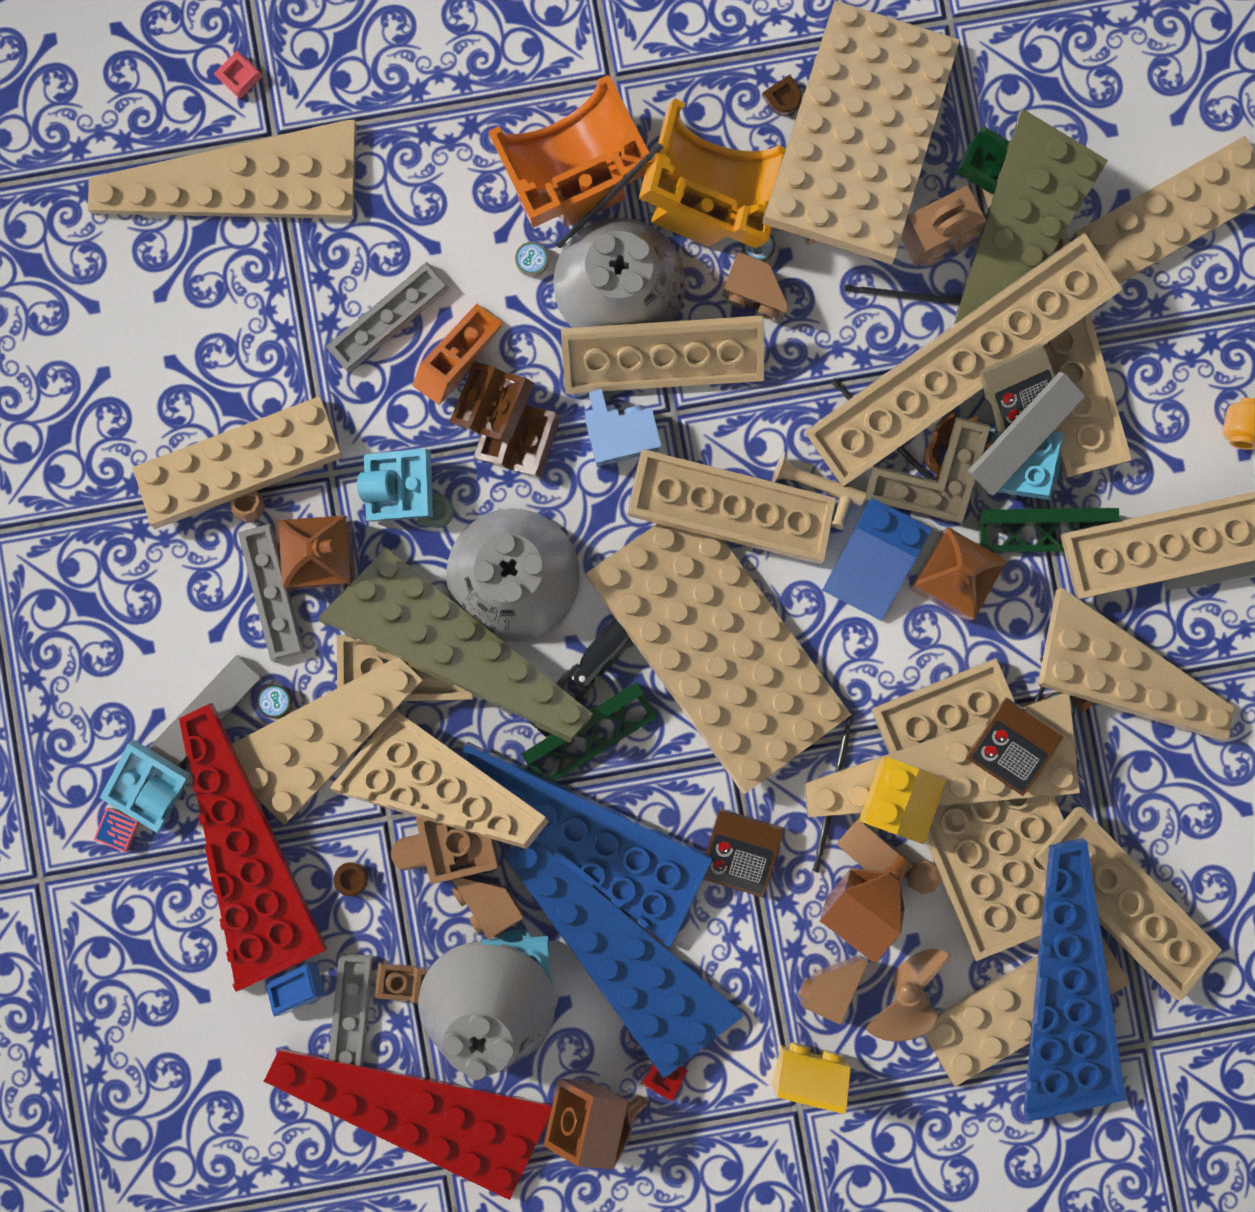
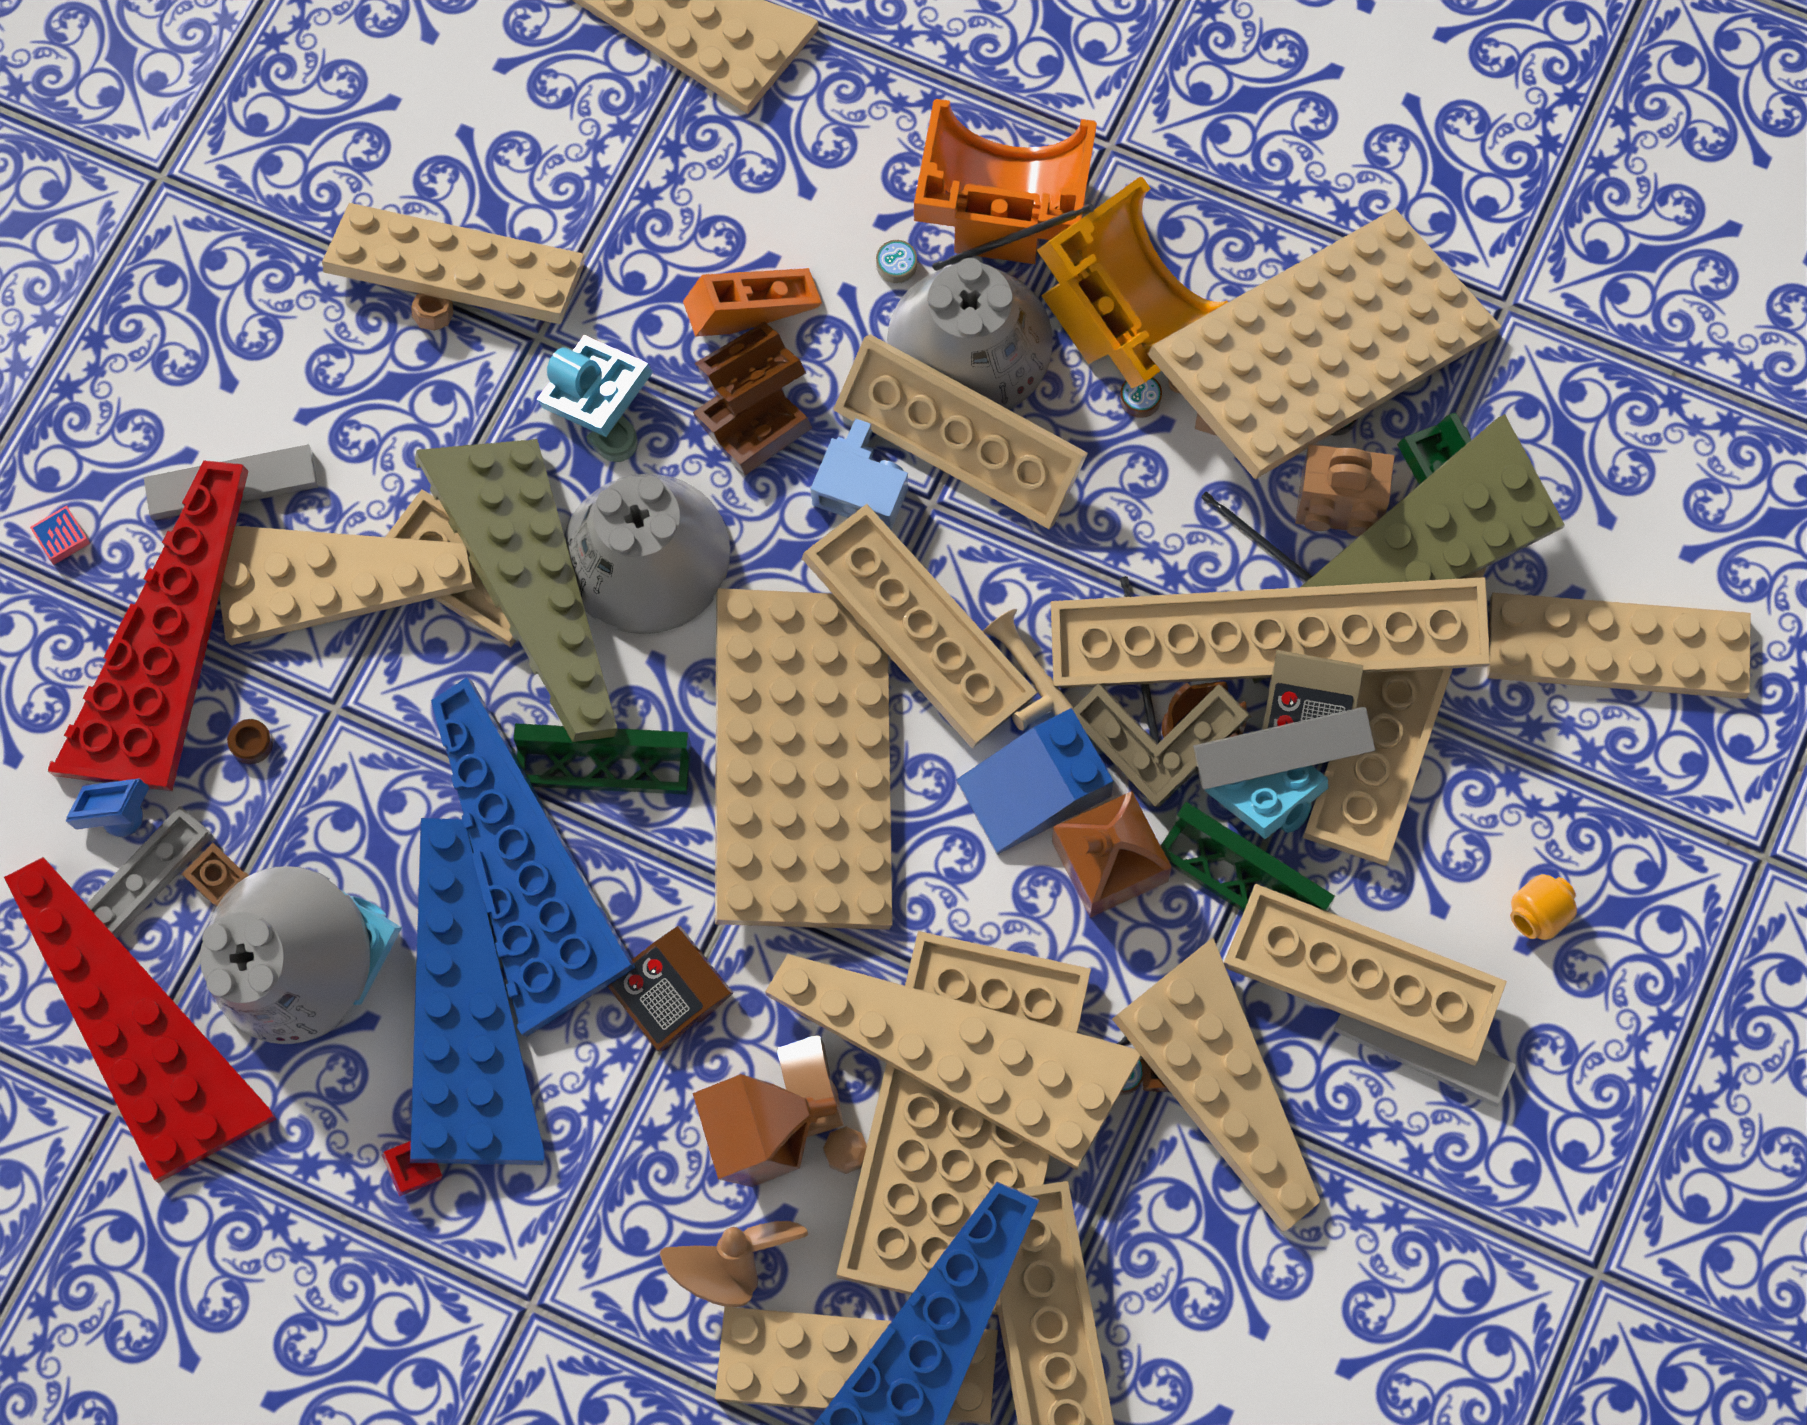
camera: 40 degrees right, 15 degrees down
medium azure plate [100,740,191,833] -> none
light grey tile [238,524,305,662] -> none
tile [257,685,293,718] -> none
dark orange piece [278,515,355,591] -> none
light grey tile [326,262,449,373] -> none
tan wing [330,710,549,849] -> none
medium nougat brick [391,817,500,884] -> none
medium nougat slope [452,876,525,940] -> none
black piece [526,618,633,737] -> none
dark orange piece [544,1078,648,1169] -> none
medium nougat slope [722,252,788,321] -> none
reddish brown tile [762,74,802,116] -> none
yellow slope [771,1042,851,1114] -> none
medium nougat slope [798,955,868,1025] -> none
black piece [812,715,854,873] -> none
yellow slope [859,757,946,845] -> none
slope [966,697,1064,796] -> none

